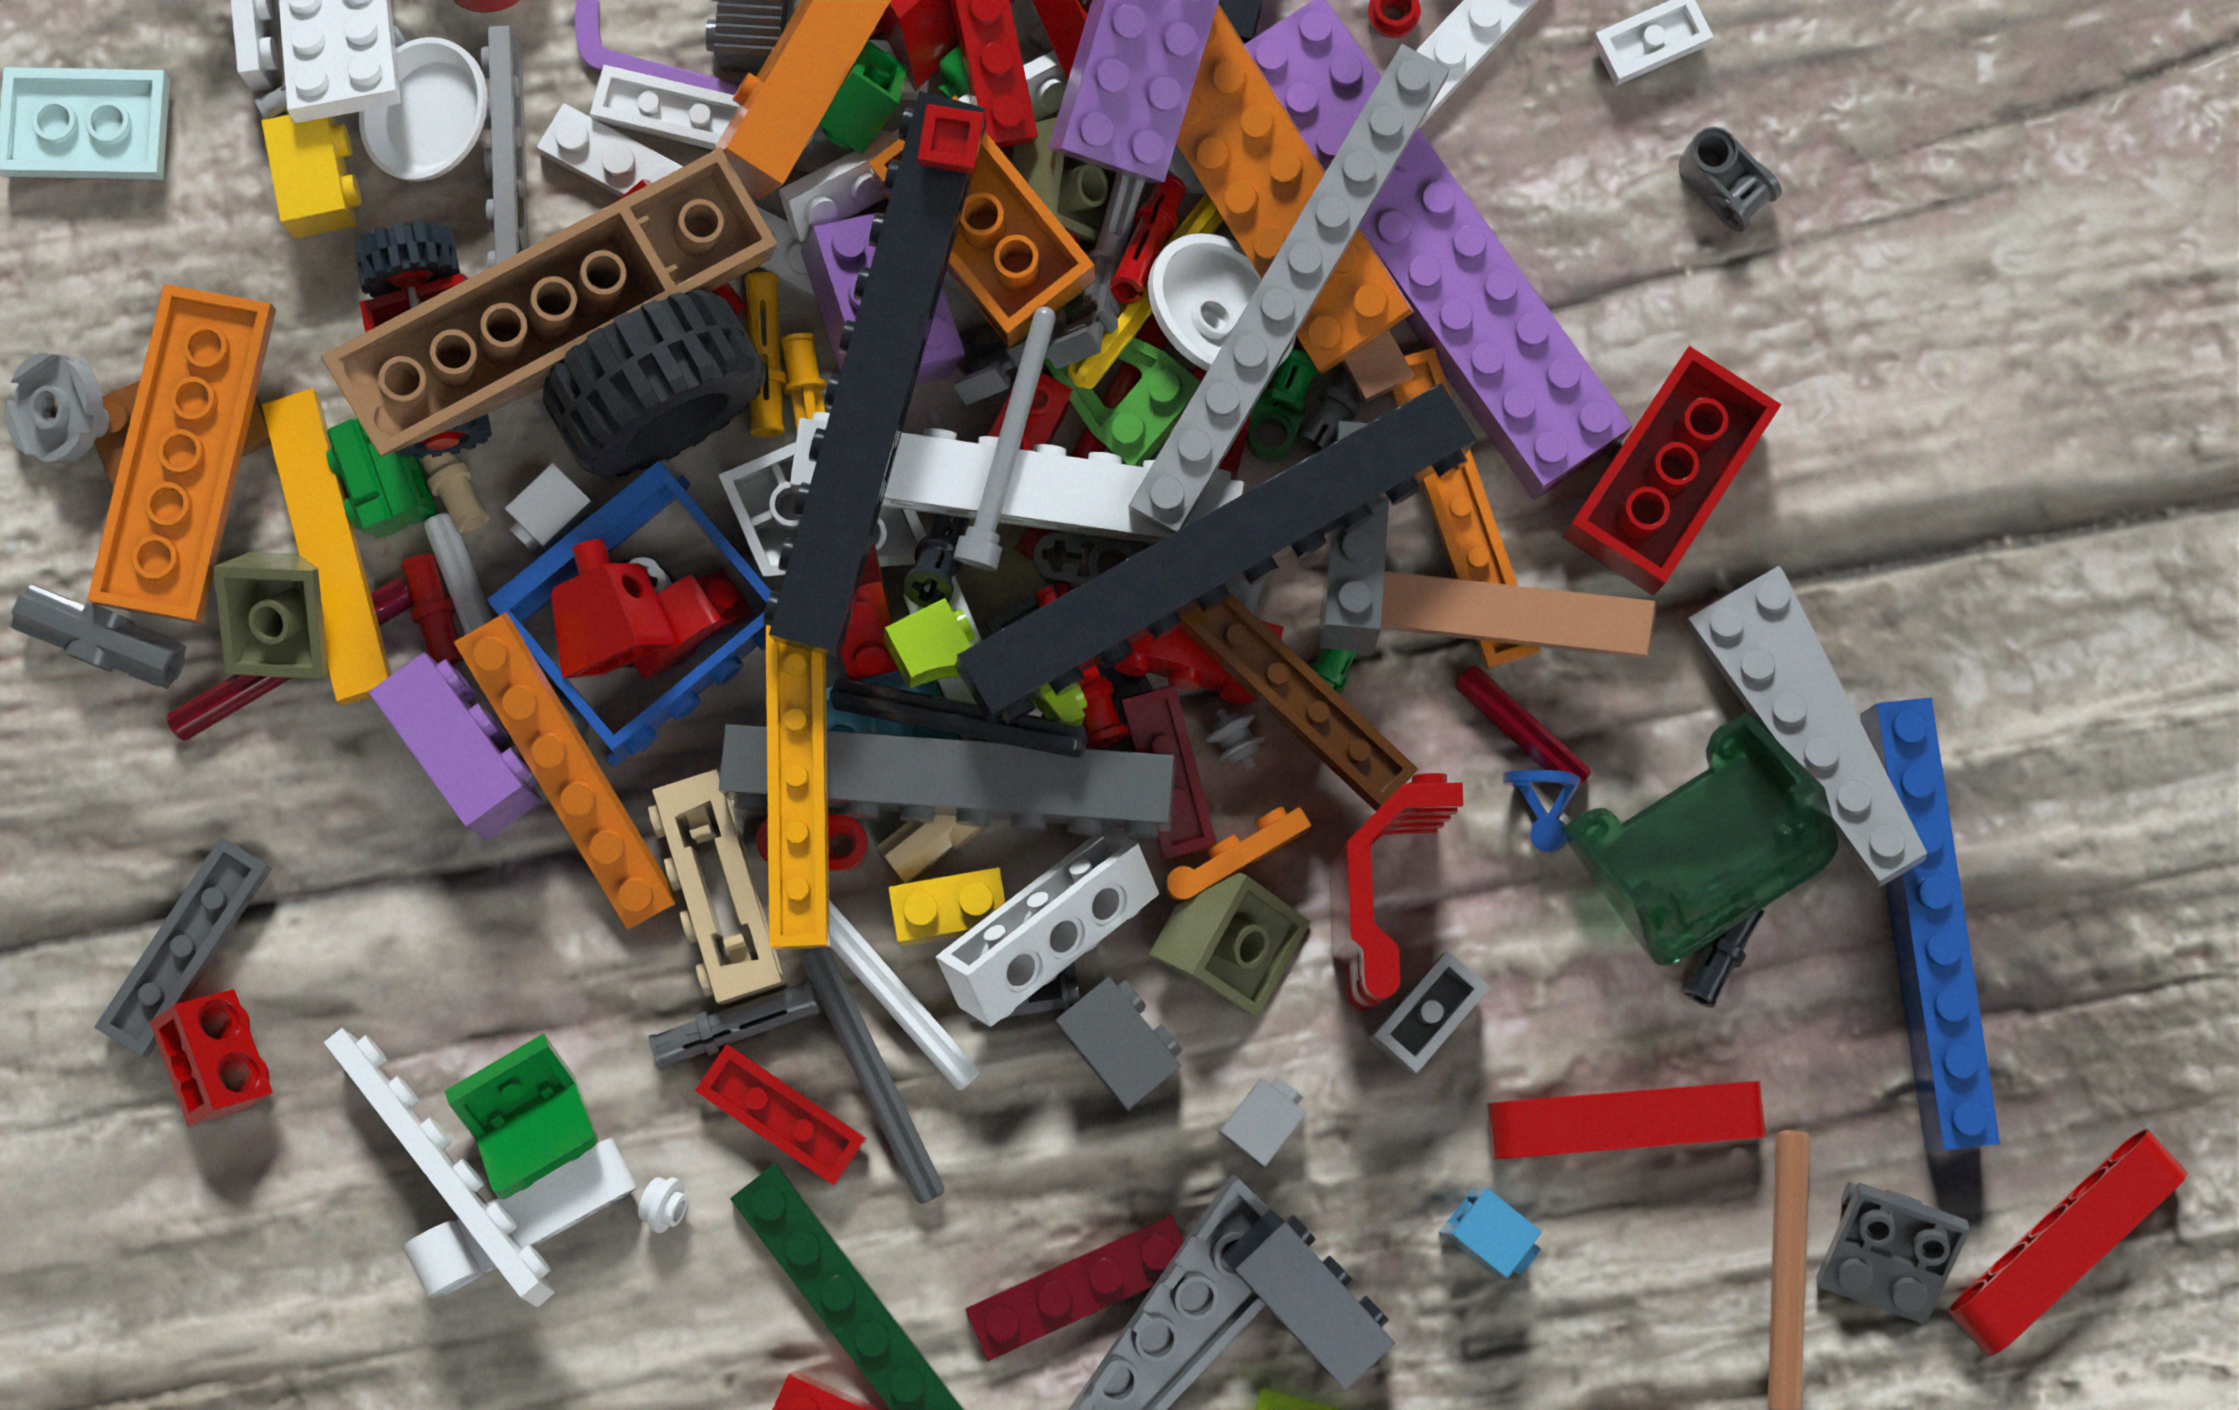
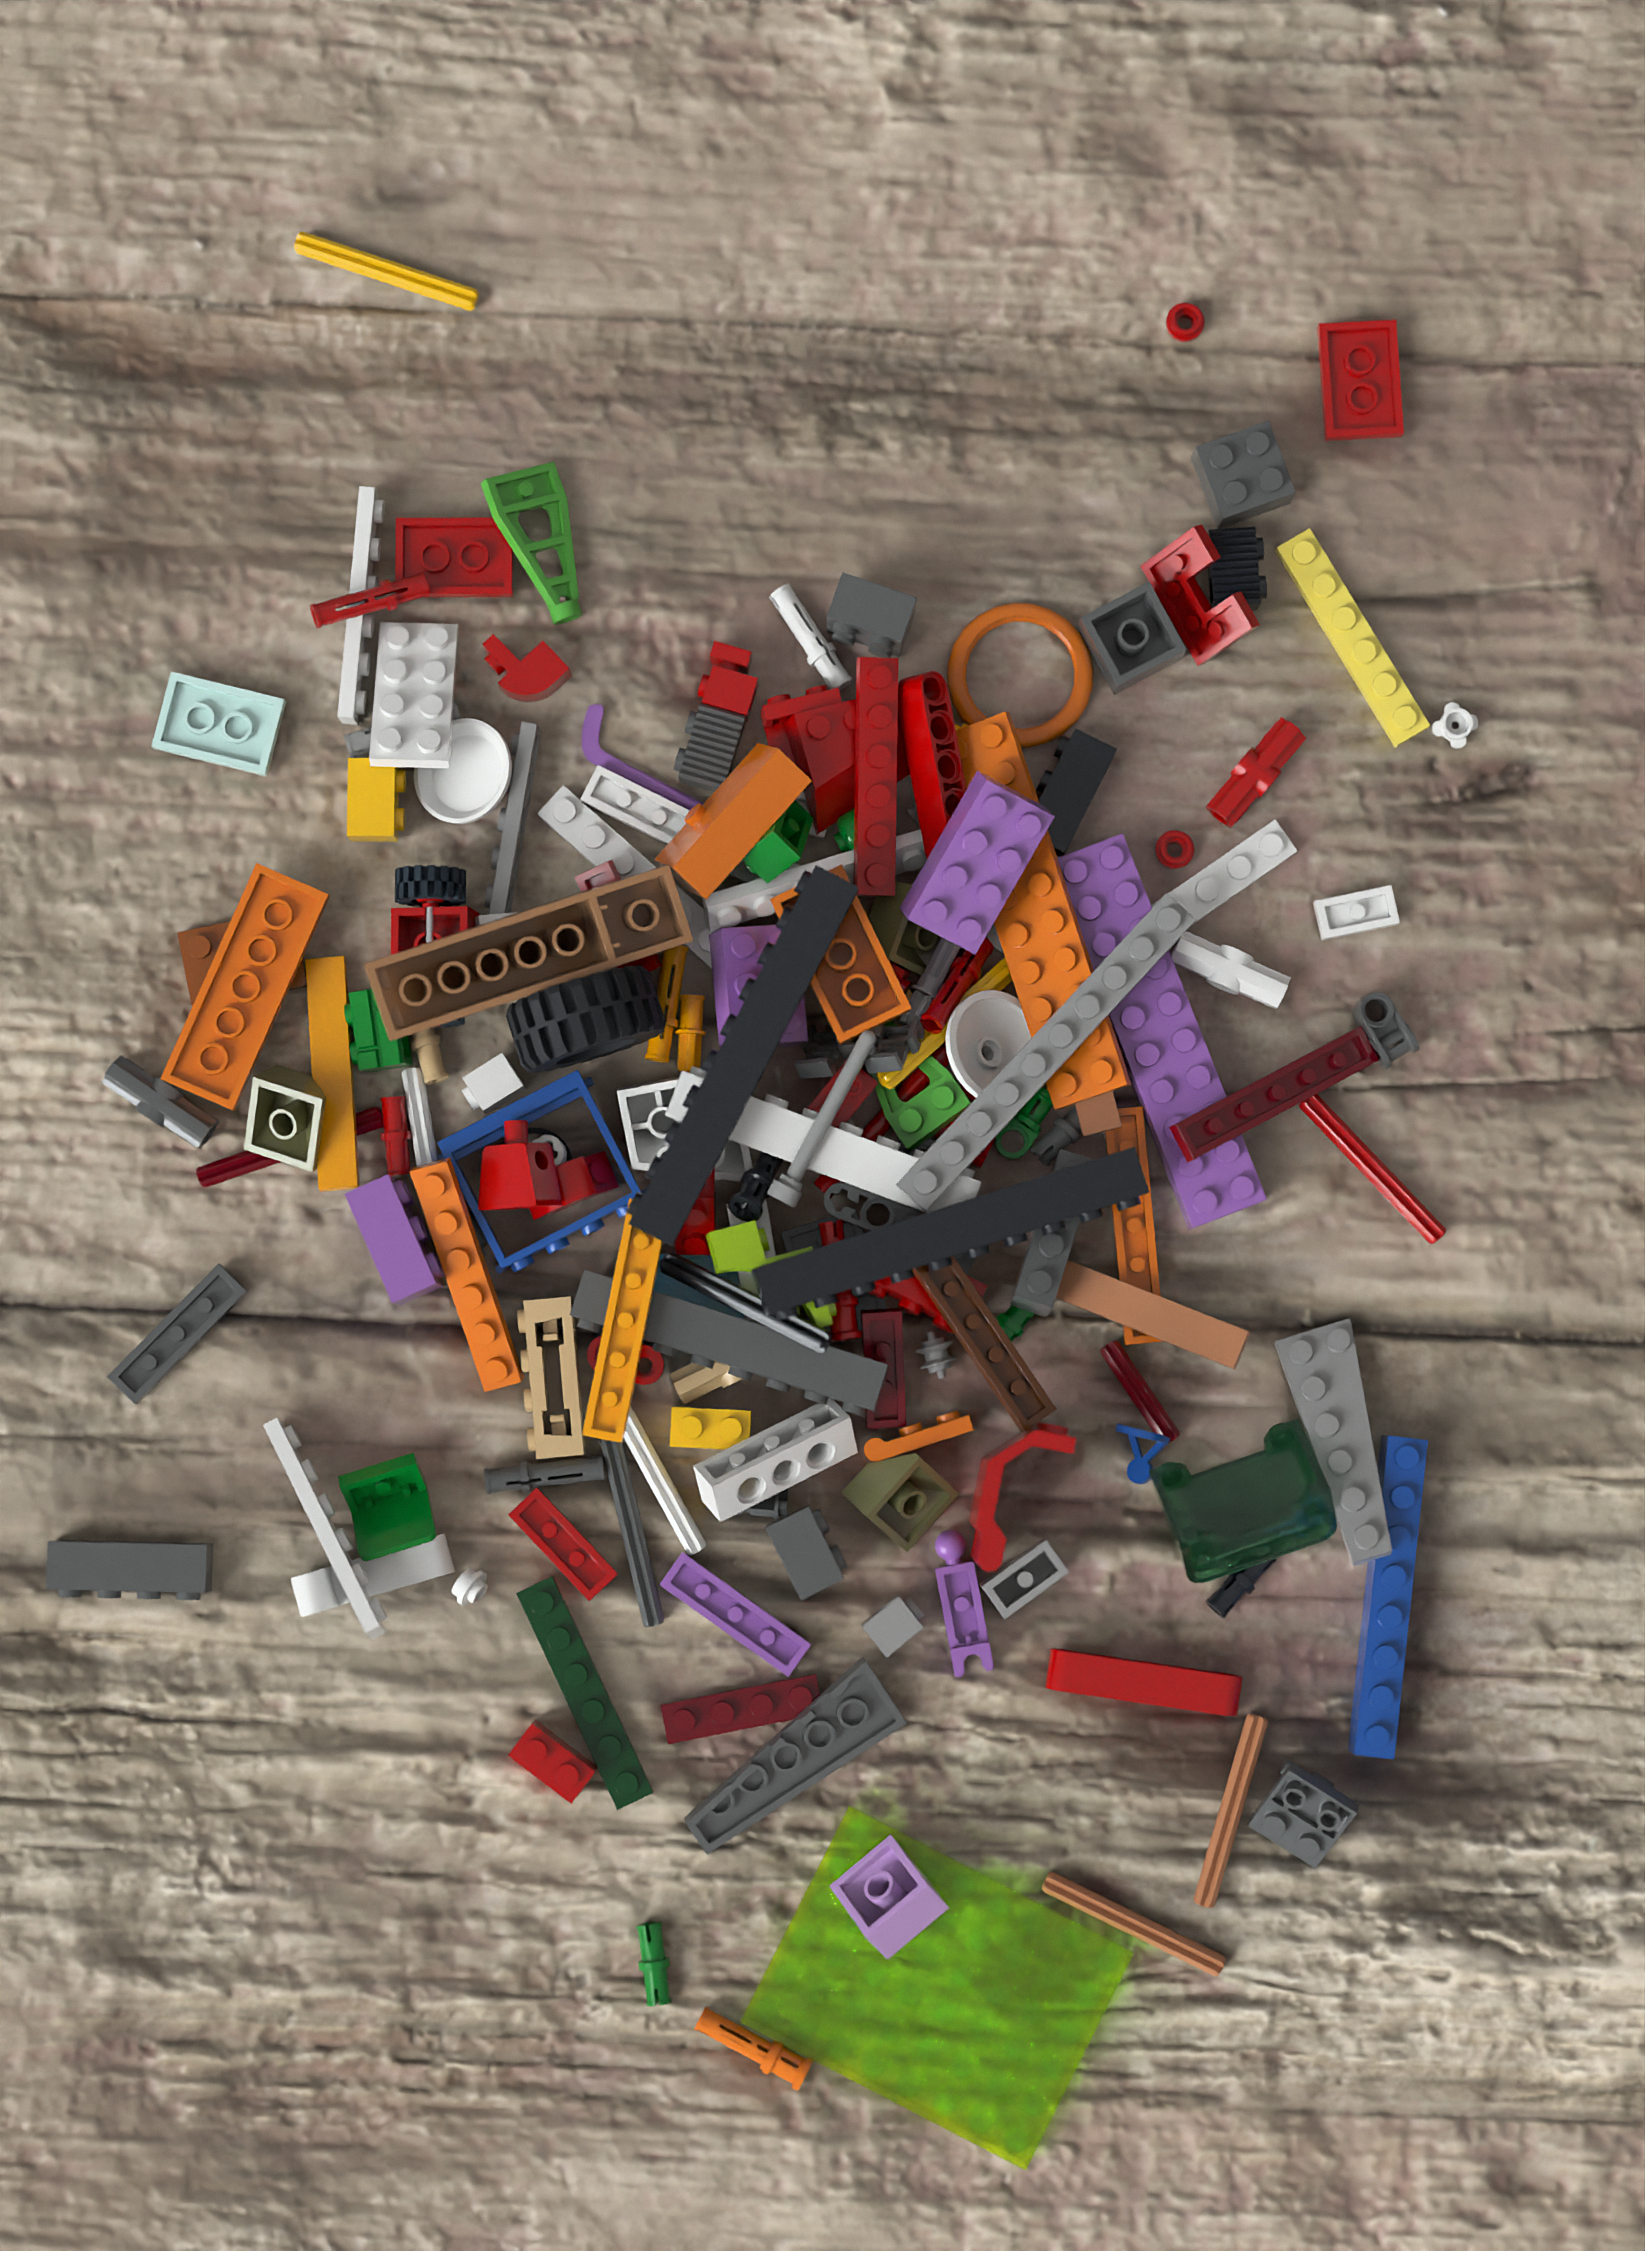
camera: 15 degrees right, 5 degrees up
light grey plate [5,353,110,463] -> none
red brick [149,989,273,1127] -> none
red plate [918,104,984,174] -> none
brick [1221,1209,1395,1391] -> none
dark azure brick [1439,1188,1542,1278] -> none
red brick [1562,346,1782,596] -> none
red beam [1947,1129,2188,1357] -> none
none -> dark grey brick [46,1540,213,1600]
none -> medium lavender plate [659,1552,811,1677]
none -> medium lavender plate [934,1530,994,1677]
none -> dark red plate [1169,1026,1379,1163]
none -> white piece [1171,931,1291,1009]
none -> red axle [1299,1094,1446,1244]

